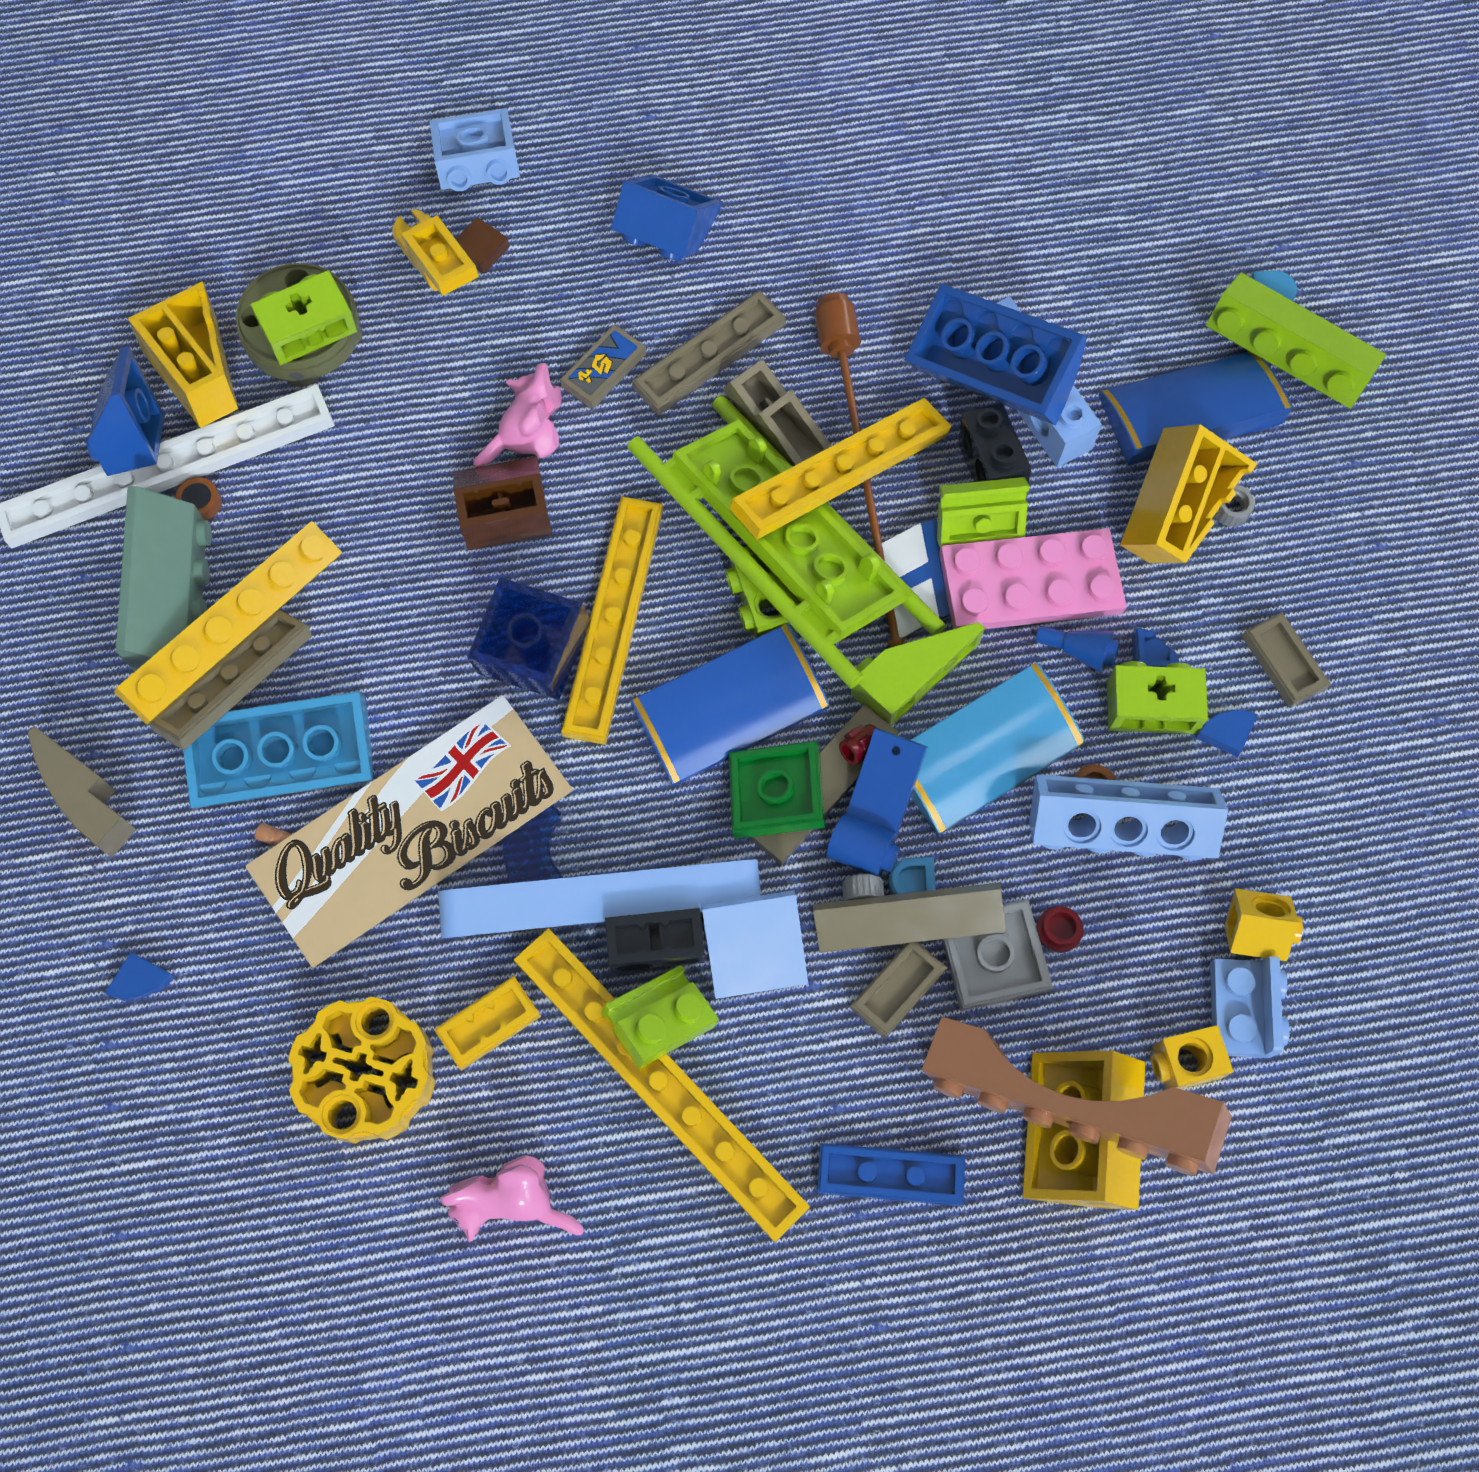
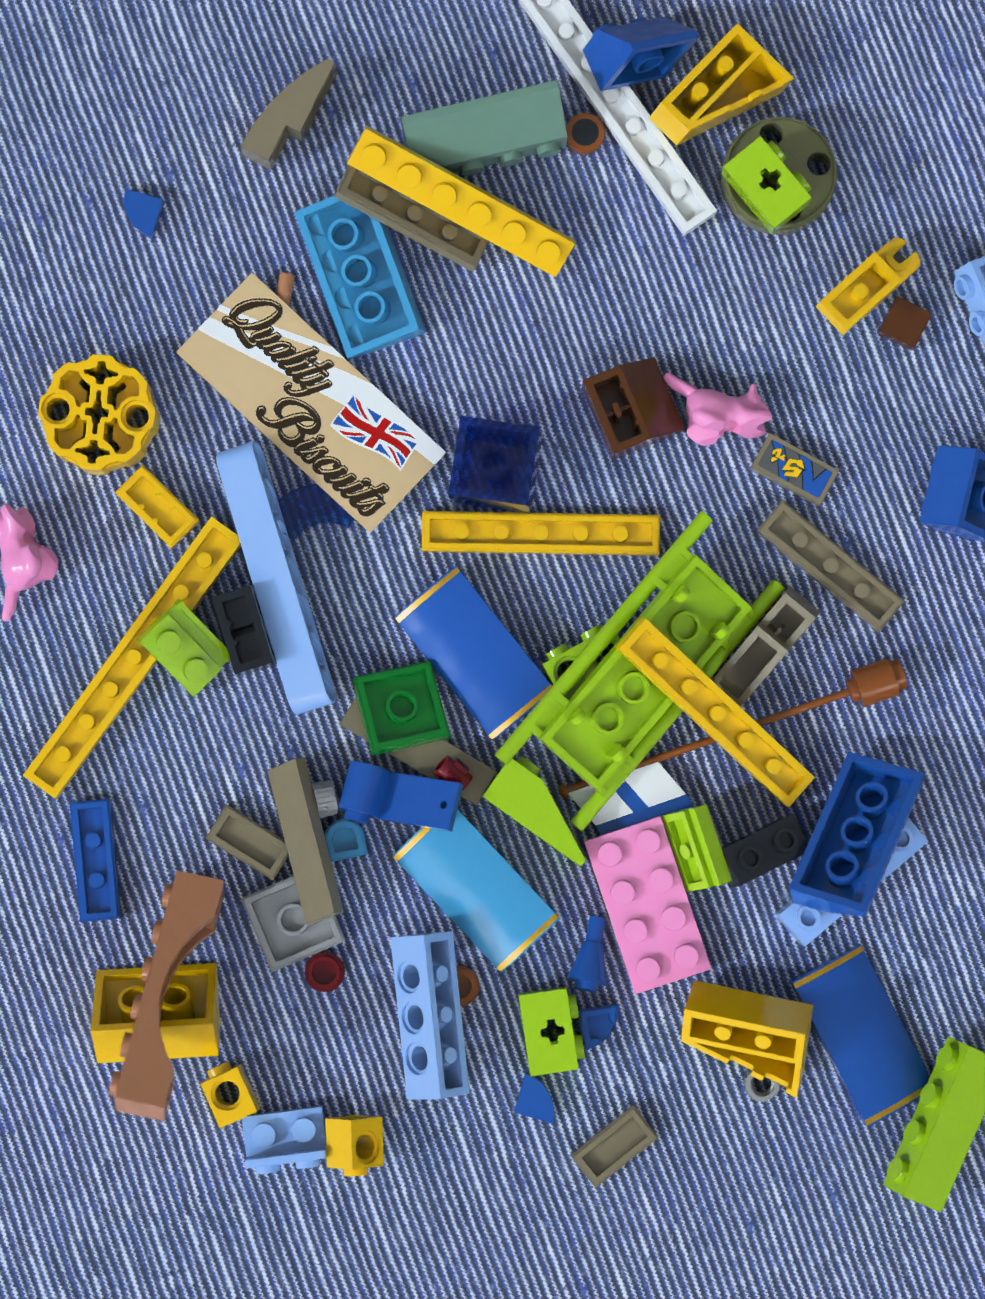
camera: 80 degrees right, 15 degrees up
light blue tile [701,890,808,999] -> none

